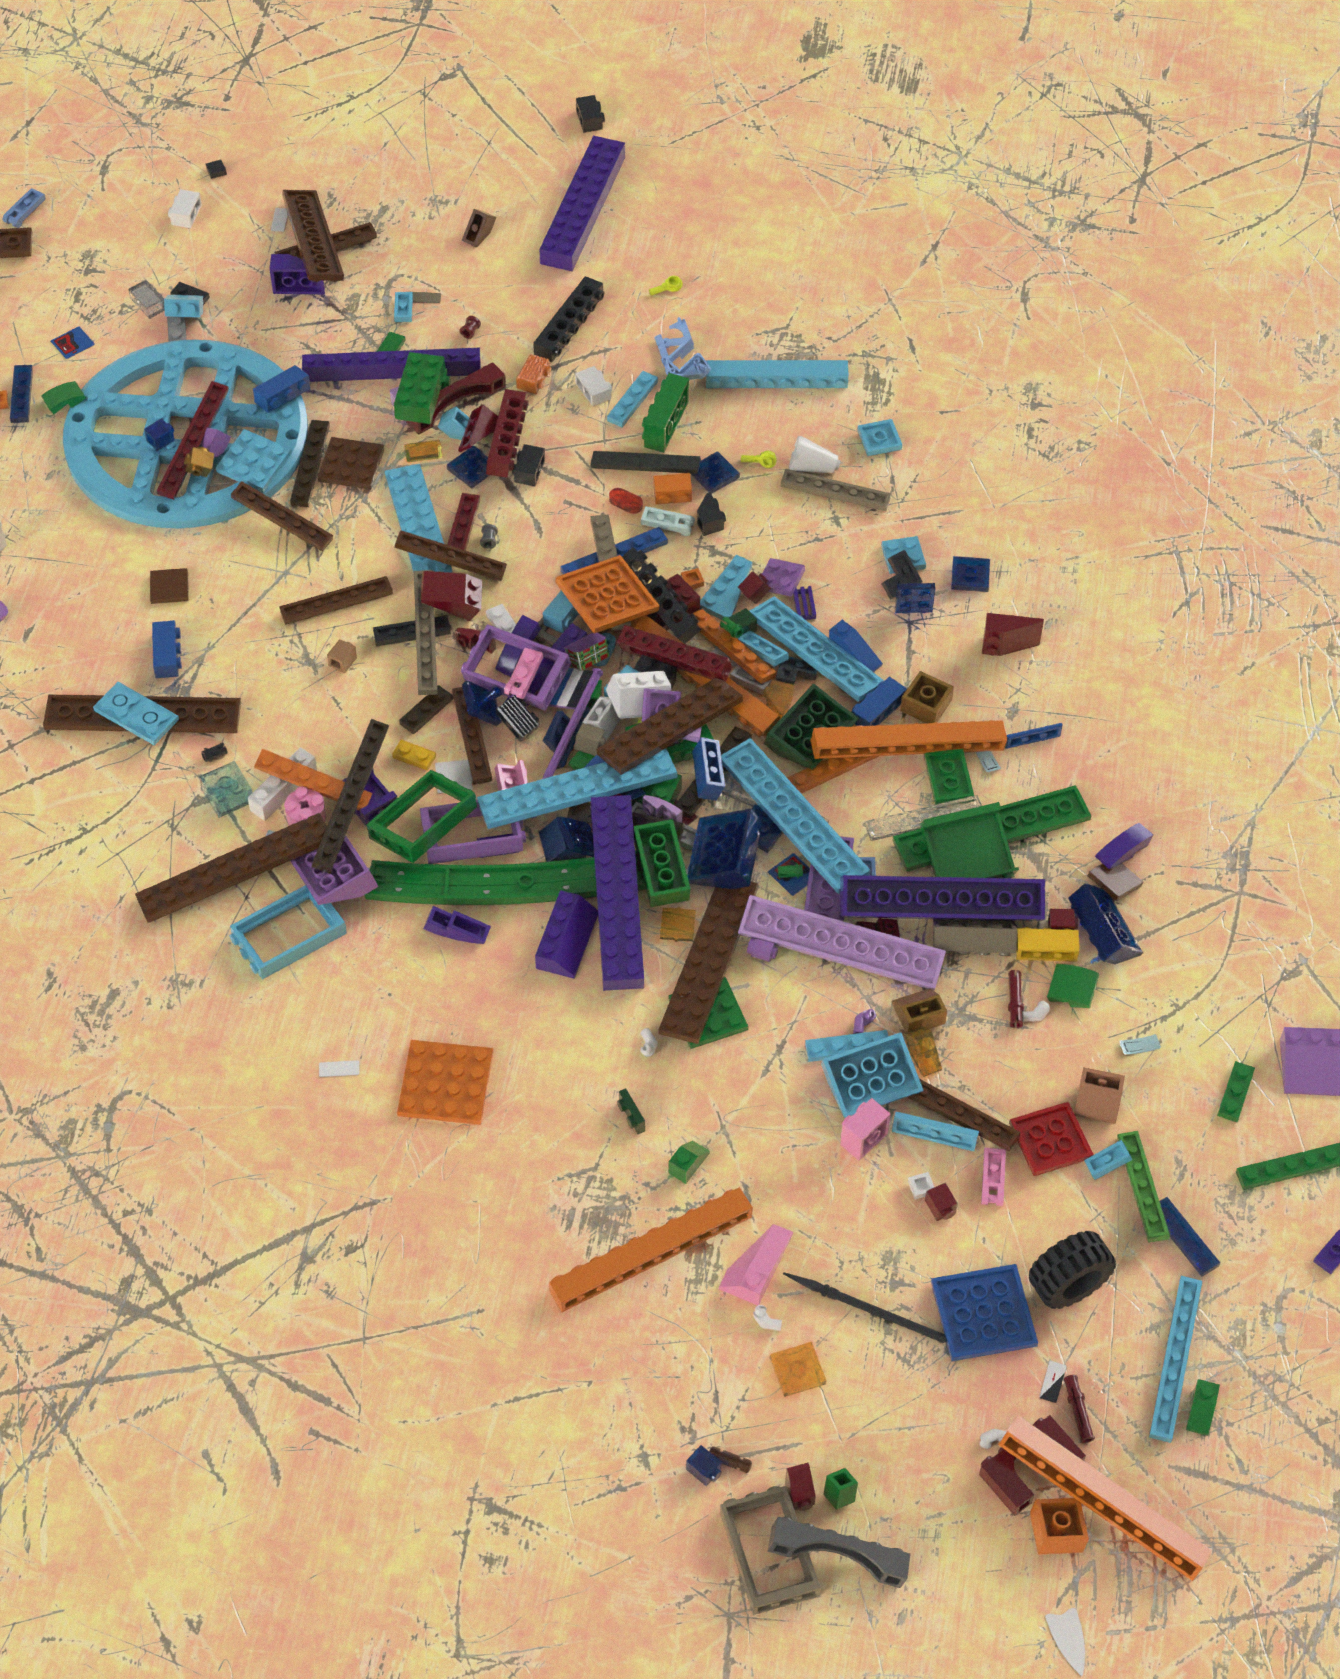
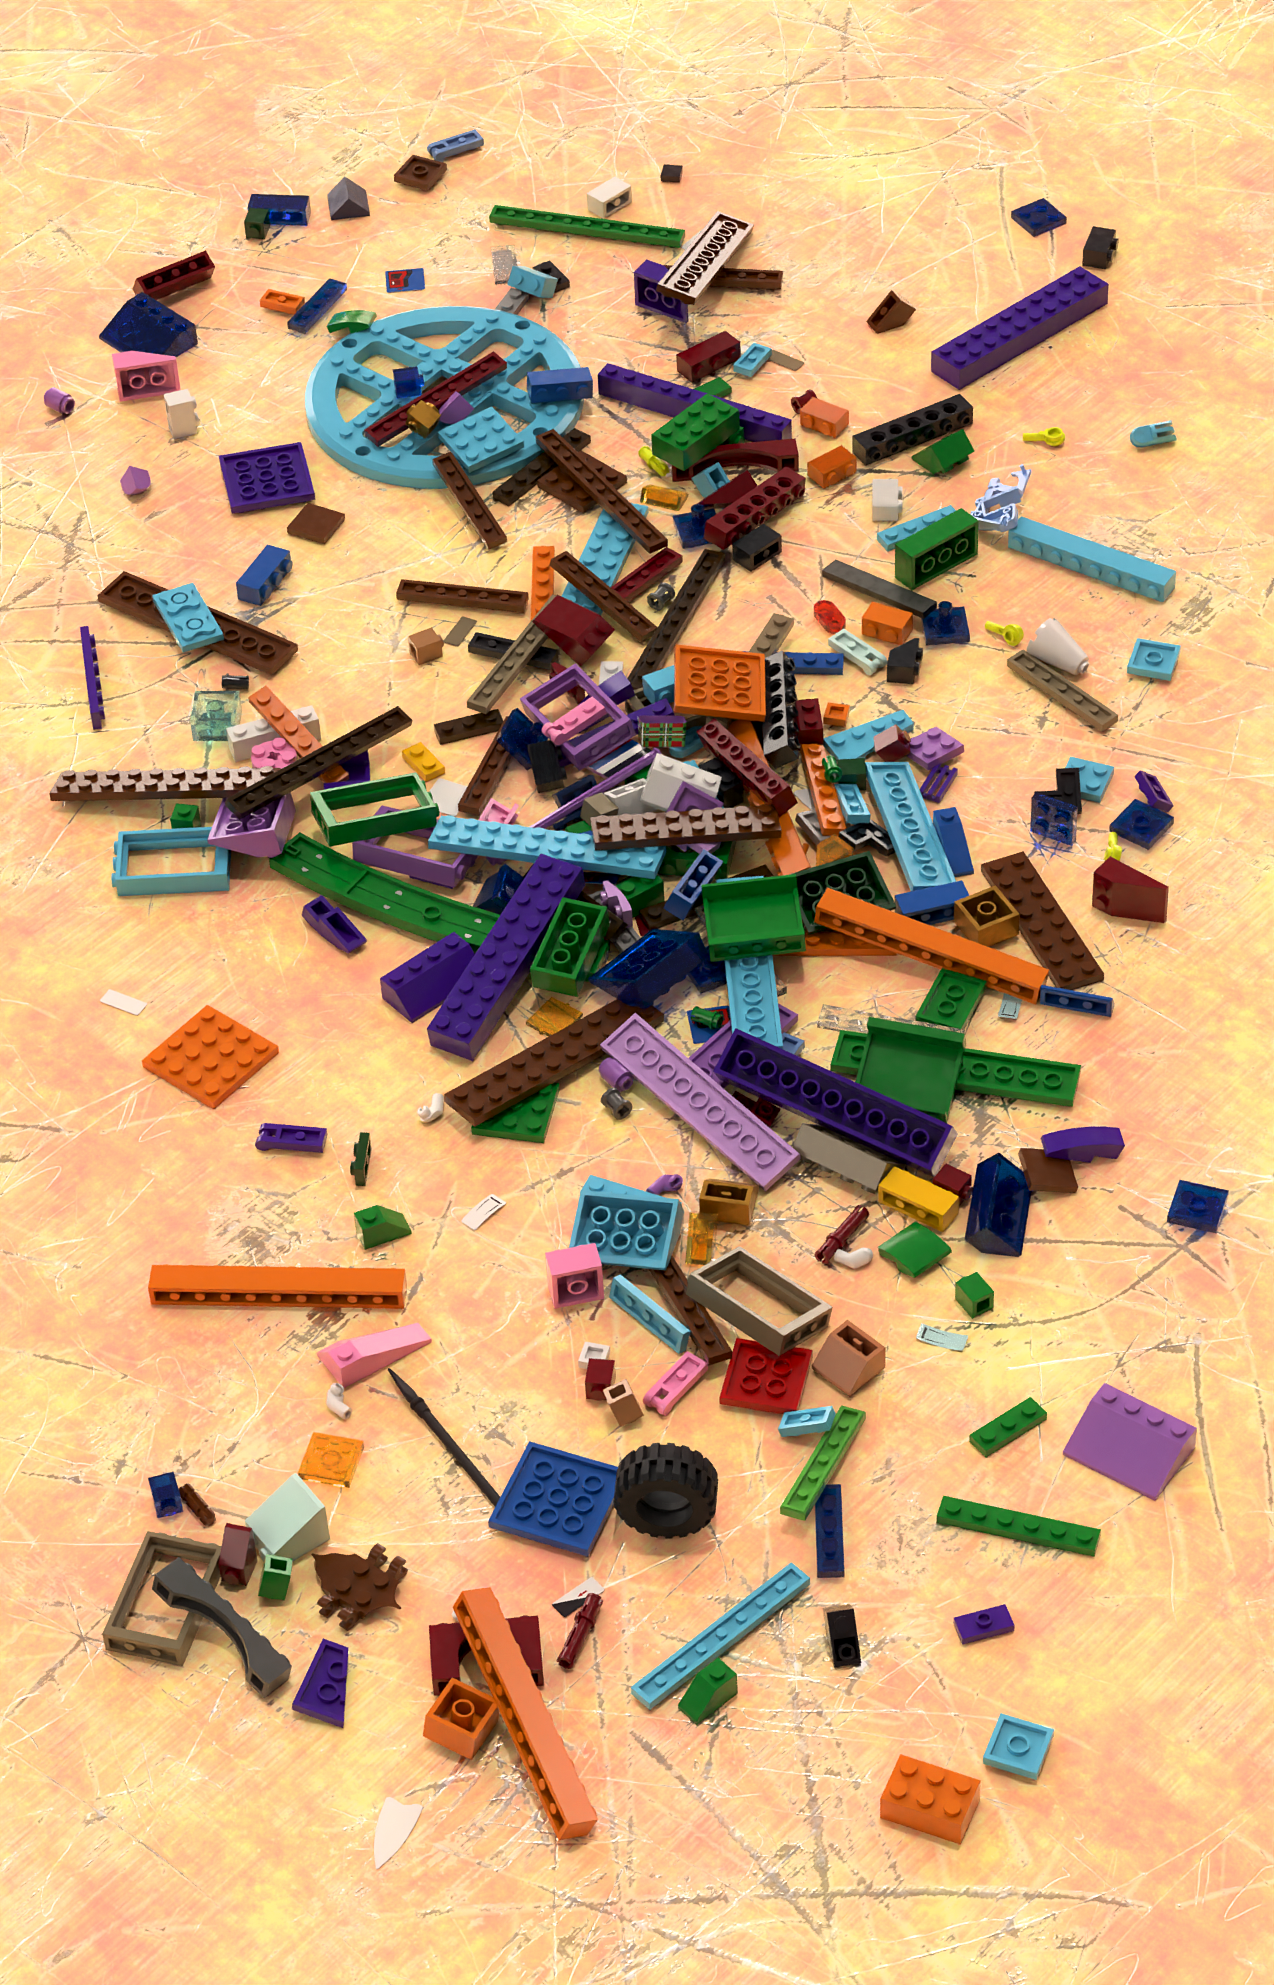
camera: 35 degrees right, 10 degrees down
none -> dark purple plate [80,626,105,730]
none -> green brick [170,803,201,829]
none -> dark purple plate [218,442,315,514]
none -> light aqua slope [245,1473,330,1562]
none -> dark purple plate [255,1123,328,1153]
none -> dark purple wing [292,1638,349,1728]
none -> reddish brown animal [311,1543,408,1631]
none -> dark tan sticker [443,616,477,646]
none -> white sticker [461,1194,506,1230]
none -> green plate [489,205,685,248]
none -> orange plate [530,546,555,638]
none -> reddish brown plate [536,429,668,554]
none -> dark grey bush [600,1088,633,1120]
none -> medium nougat brick [603,1379,644,1427]
none -> dark brown plate [627,549,725,690]
none -> neon yellow axle [638,446,670,476]
none -> dark red brick [676,331,741,383]
none -> dark tan door [686,1246,833,1356]
none -> green panel [701,874,806,962]
none -> orange brick [800,397,849,438]
none -> black slope [822,1604,862,1667]
none -> green slope [911,429,975,474]
none -> green brick [955,1272,994,1319]
none -> reddish brown plate [981,851,1104,990]
none -> clear blue plate [1011,198,1067,237]
none -> neon yellow plate [1104,832,1122,861]
none -> medium azure arm [1130,420,1177,448]
none -> dark purple plate [1134,770,1174,812]
none -> clear blue plate [1167,1180,1229,1233]

